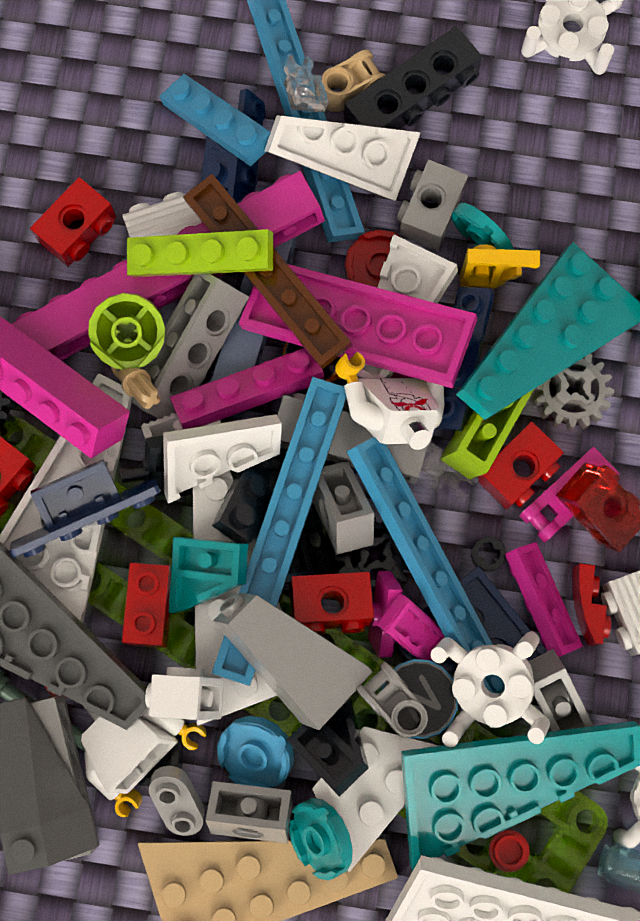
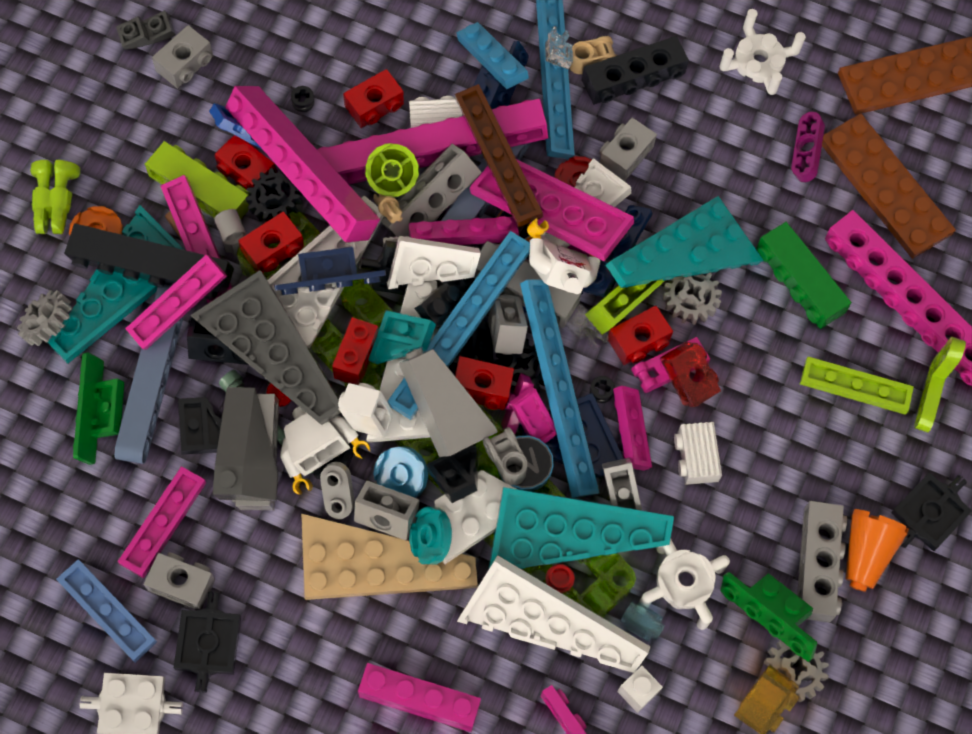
camera: 10 degrees right, 10 degrees down
lime plate [127,229,273,277] -> none
white wing [264,115,420,201] -> none
white plate [431,632,550,747] -> none
teal tile [451,203,514,250] -> none
yellow wing [460,245,540,288] -> none
red slope [572,563,611,646] -> none

